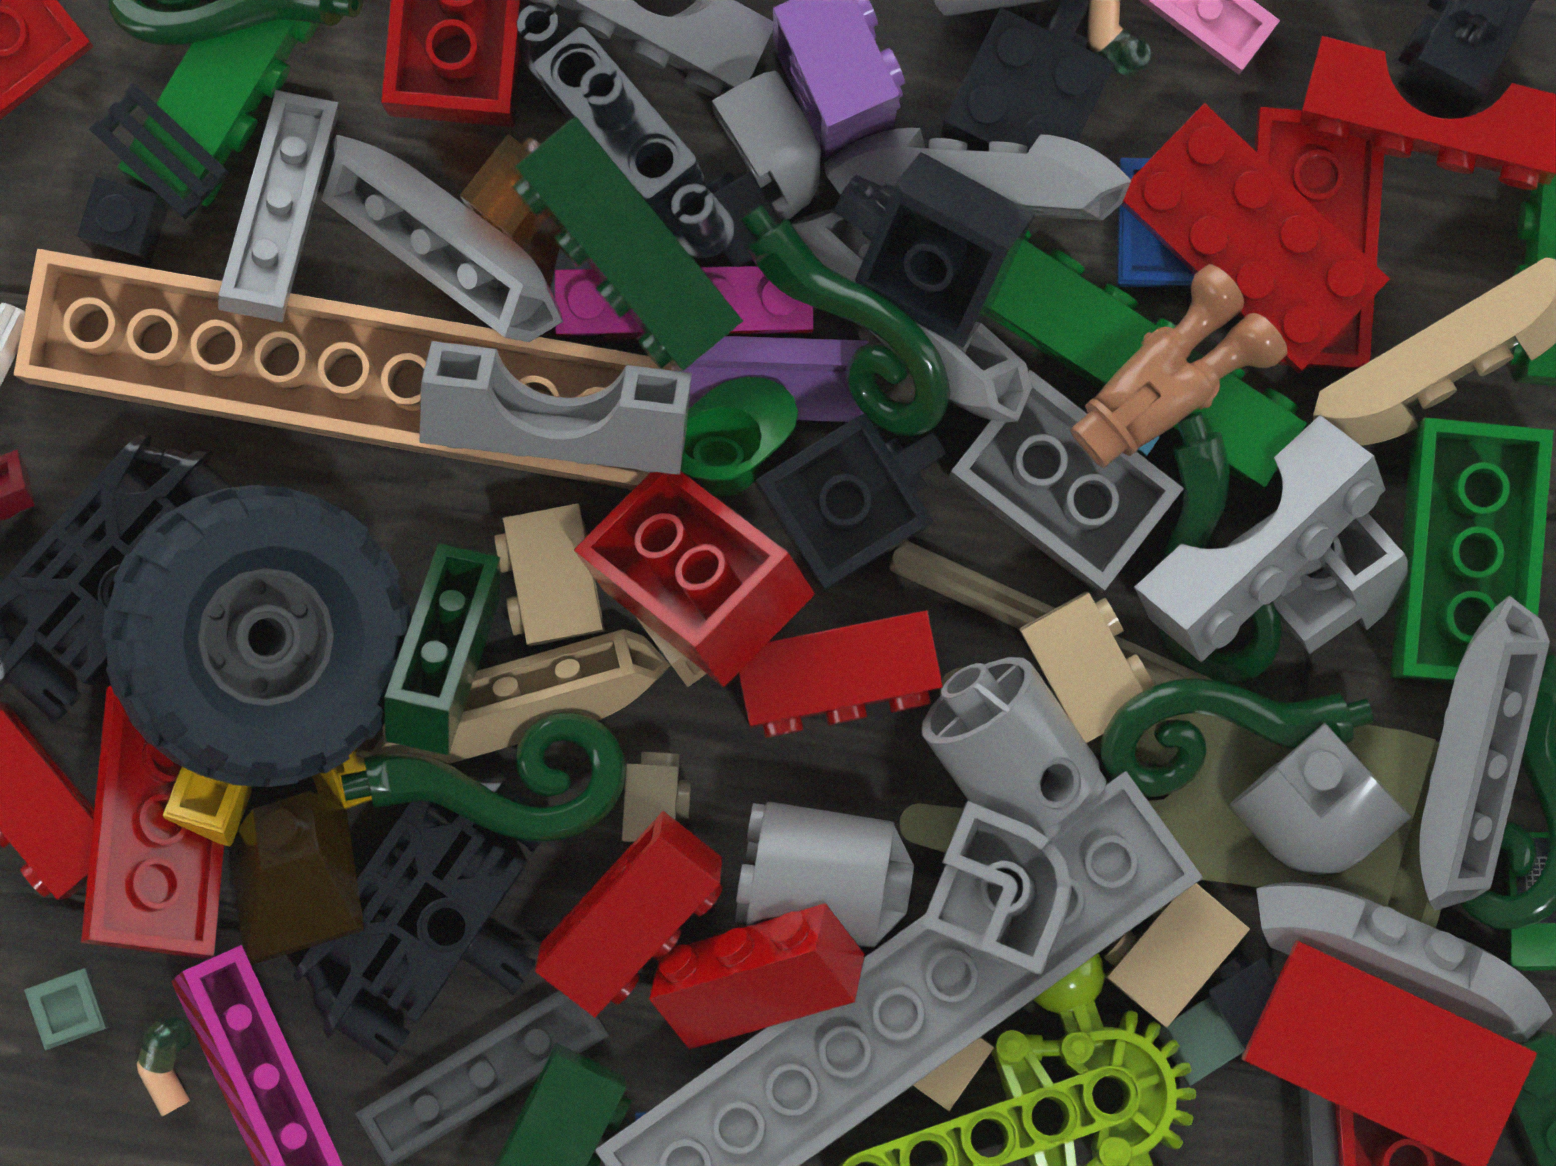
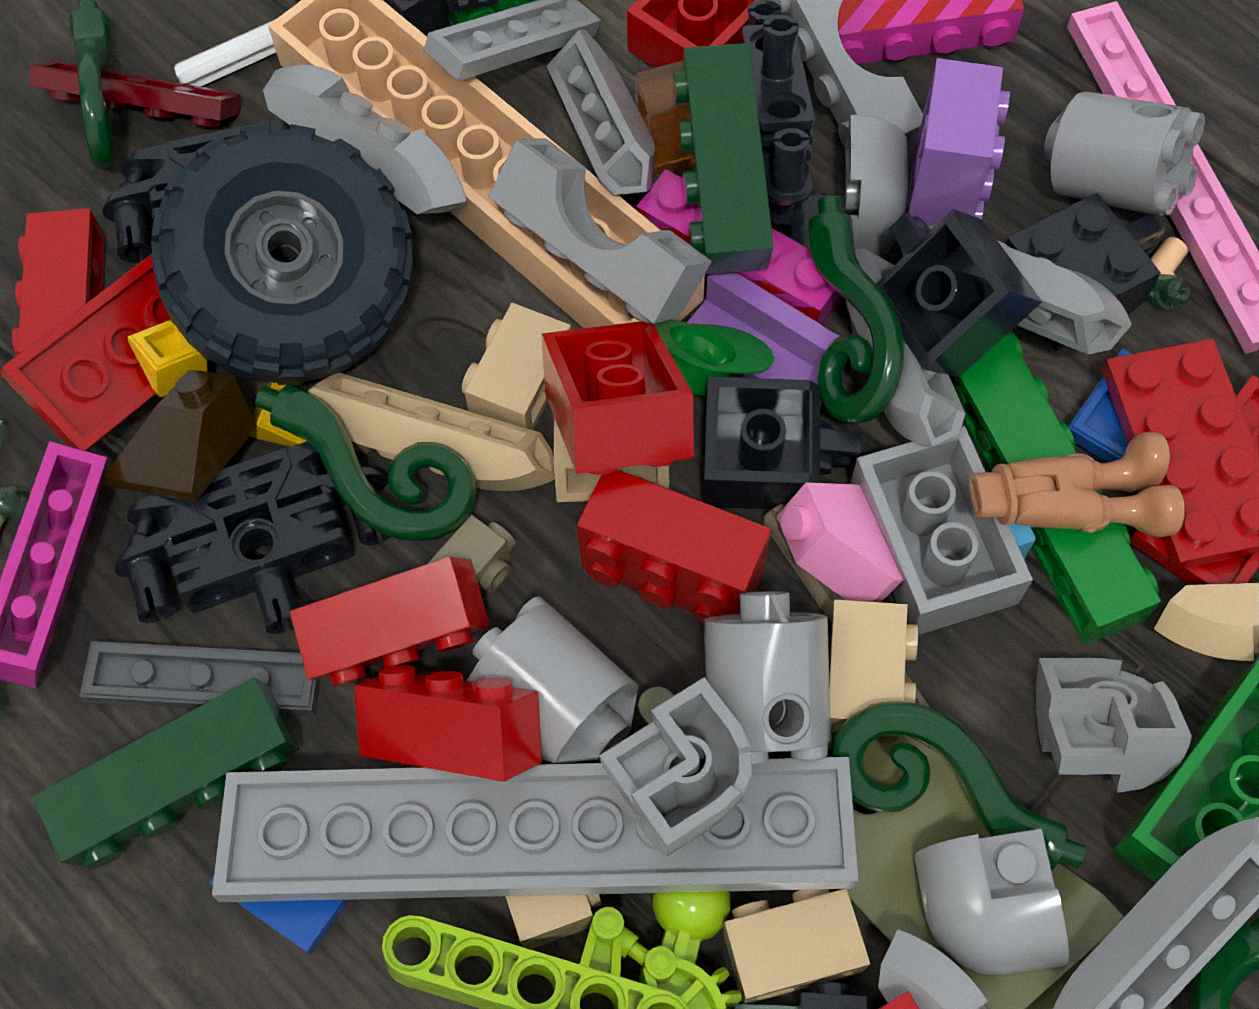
camera: 40 degrees right, 20 degrees down
dark green brick [385,543,500,756] -> none
light grey arch [1135,415,1386,662] -> none
dark green plant [1158,412,1282,685] -> none
none -> light grey brick [263,65,467,214]
none -> bright pink slope [776,483,903,603]

